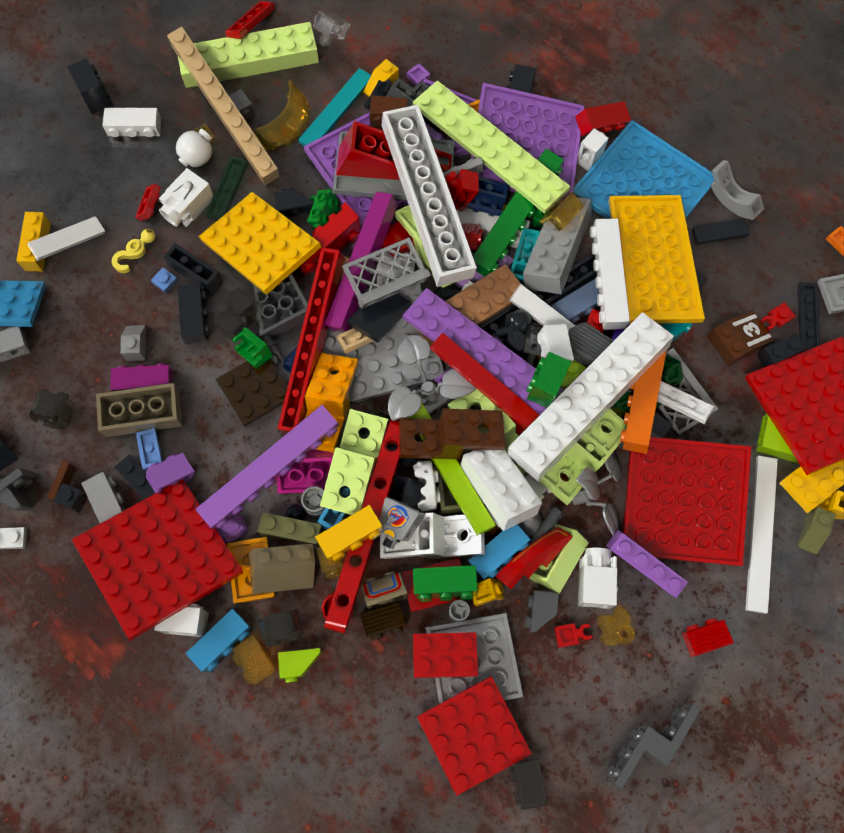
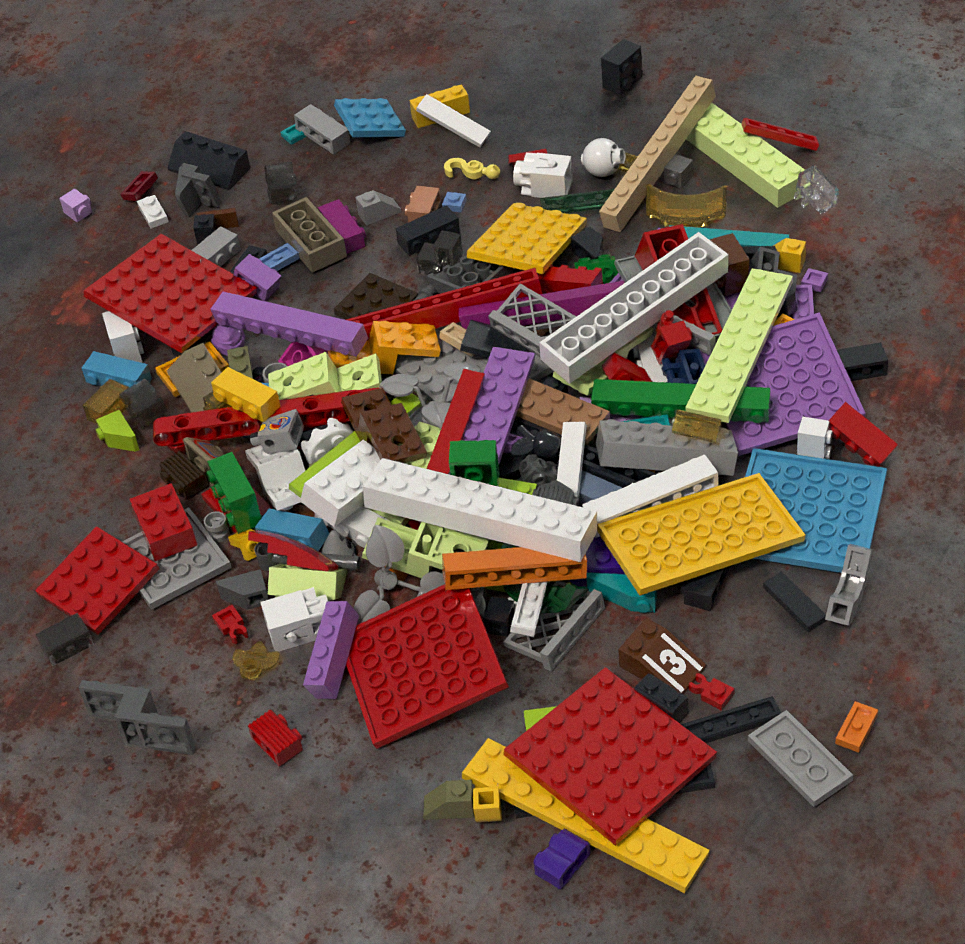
camera: 75 degrees right, 25 degrees down
white brick [103,108,161,137] -> none
black brick [164,243,223,295] -> none
green hinge [232,327,273,369] -> none
white brick [537,324,574,364] -> none
white tile [745,456,778,614] -> none
none -> nougat brick [405,186,441,223]

